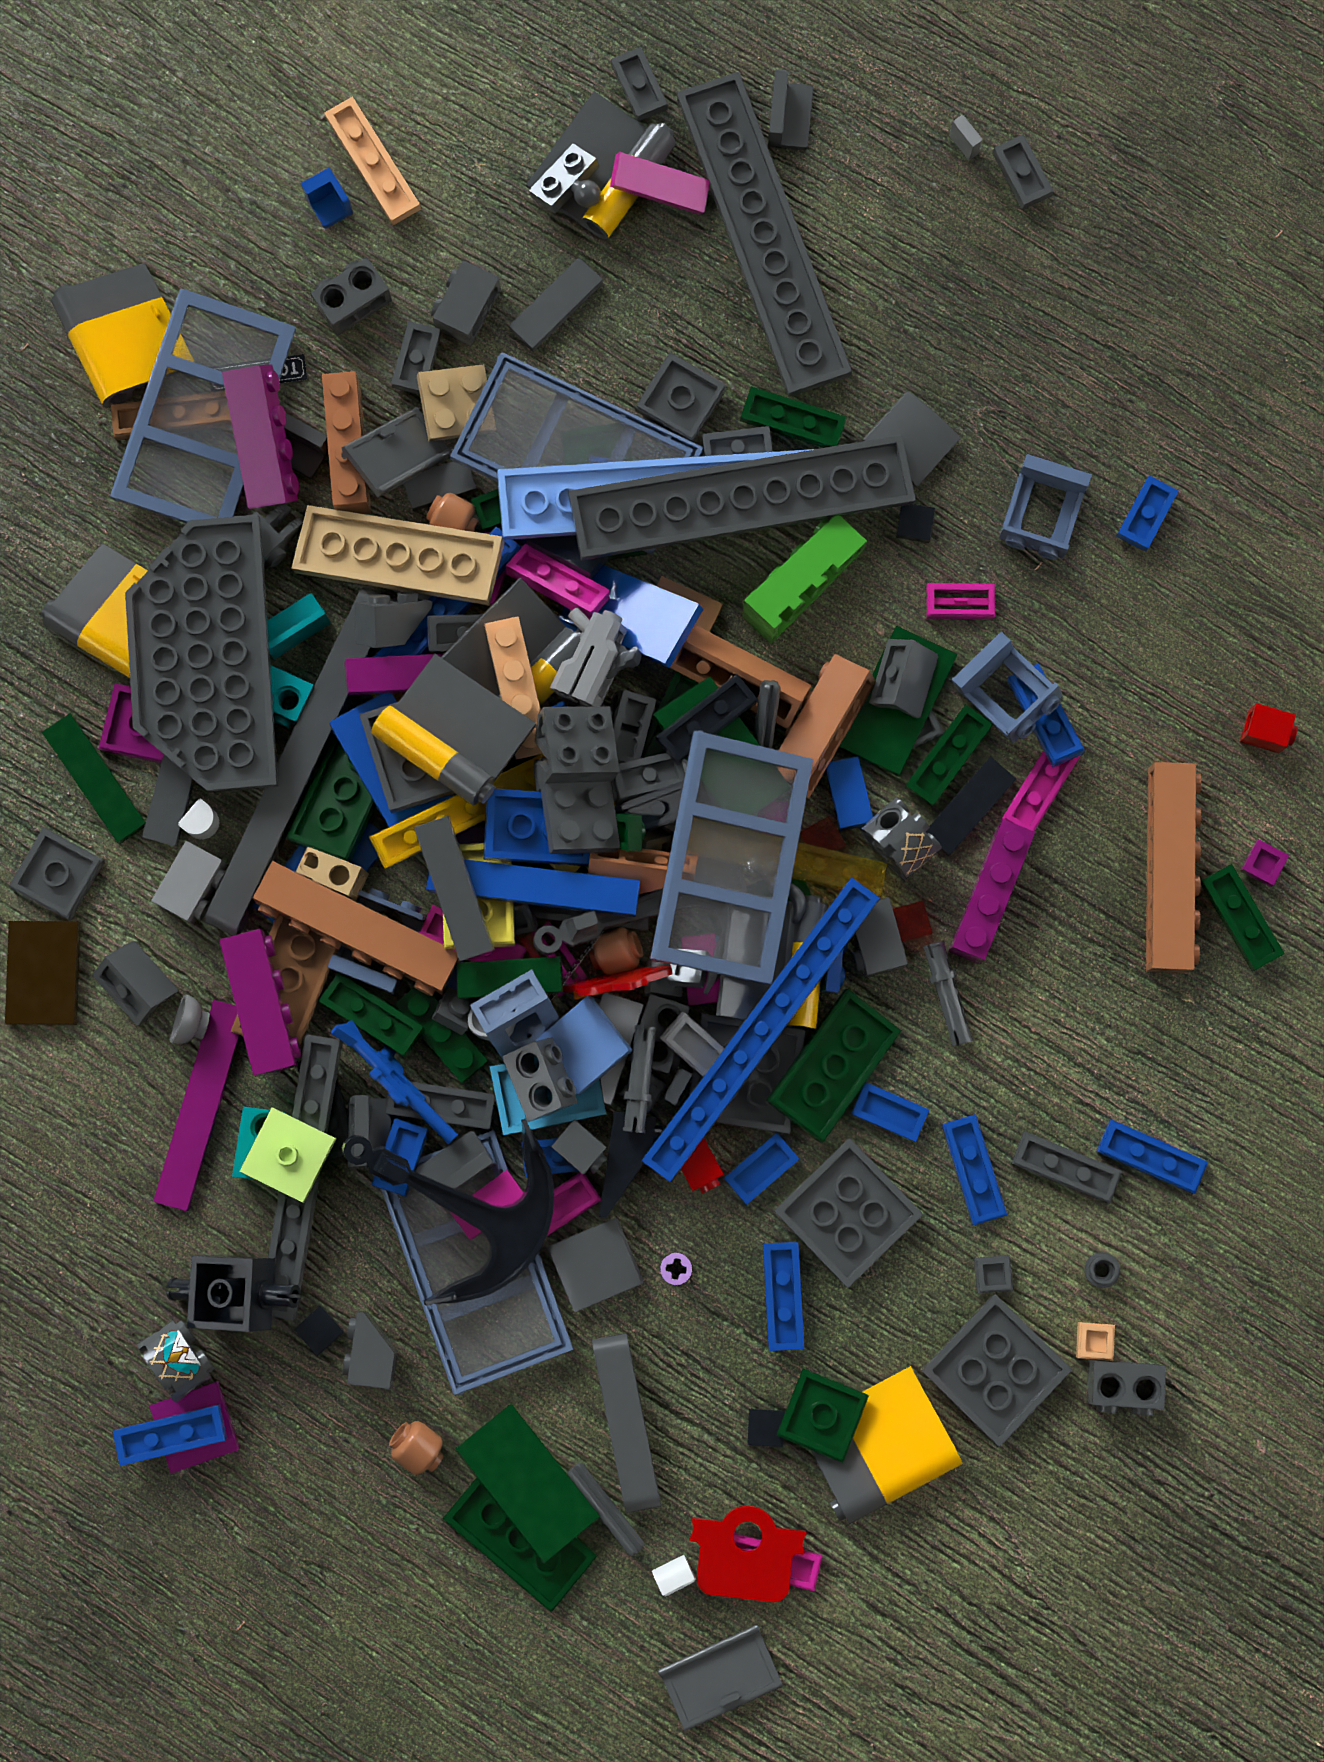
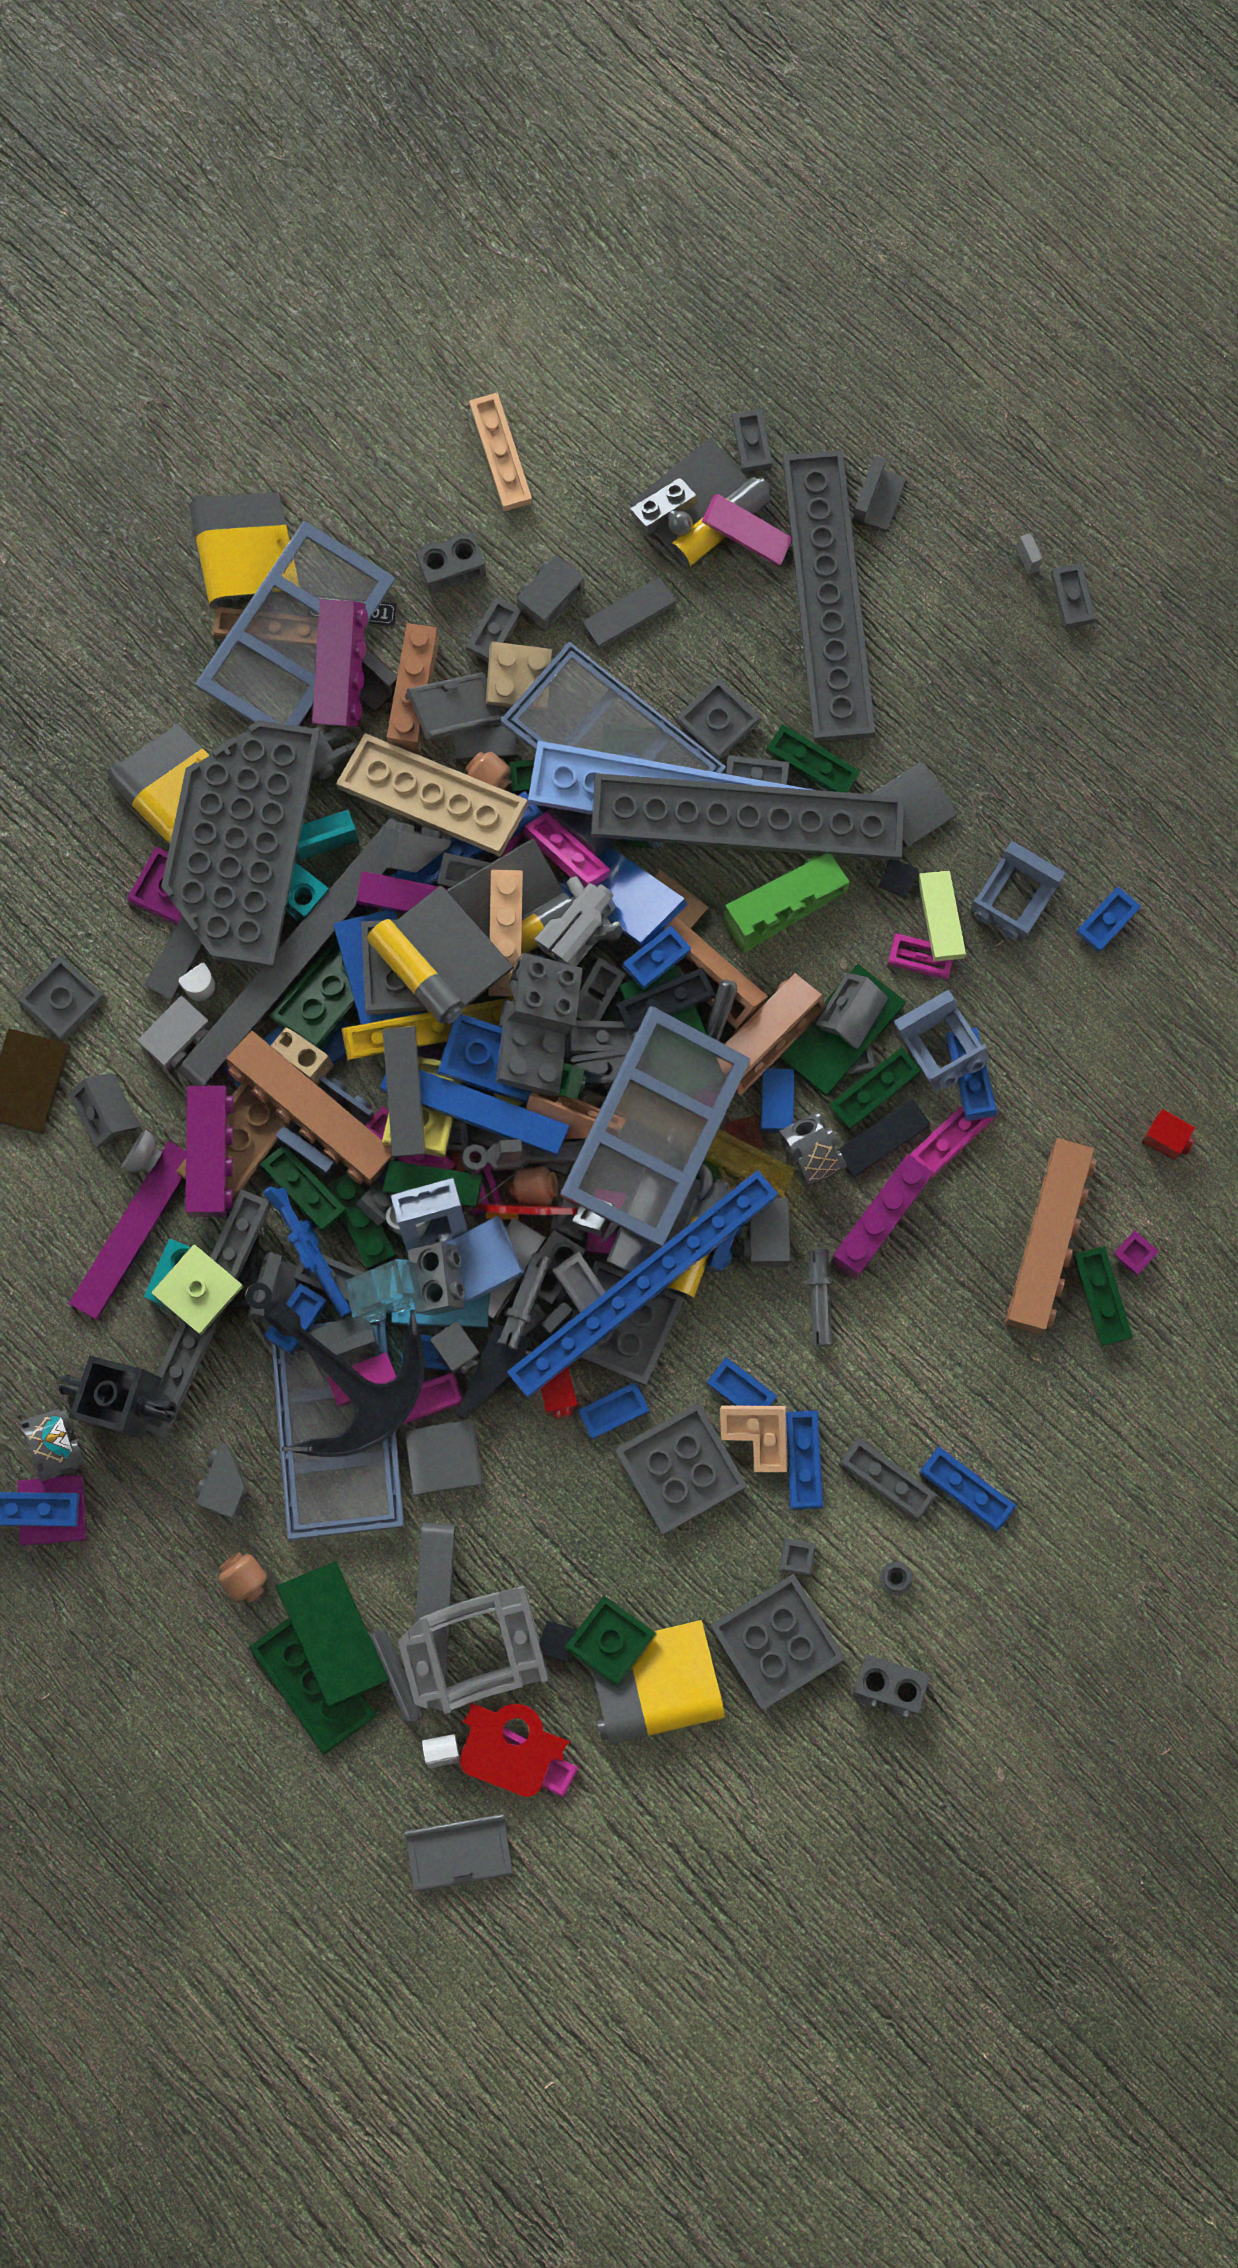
camera: 15 degrees right, 5 degrees down
dark green tile [42,713,146,844] -> none
black tile [294,1305,345,1356] -> none
blue panel [300,167,353,228] -> none
lavender bush [660,1253,692,1285] -> none
blue plate [763,1242,804,1351] -> none
dark green tile [765,989,902,1143] -> none
clear red tile [893,901,933,943] -> none
light nougat tile [1076,1322,1115,1361] -> none
none -> clear light blue brick [344,1261,422,1323]
none -> light grey wedge [398,1586,548,1714]
none -> blue plate [622,926,692,990]
none -> light nougat plate [720,1406,788,1472]
none -> yellowish green tile [918,871,966,962]

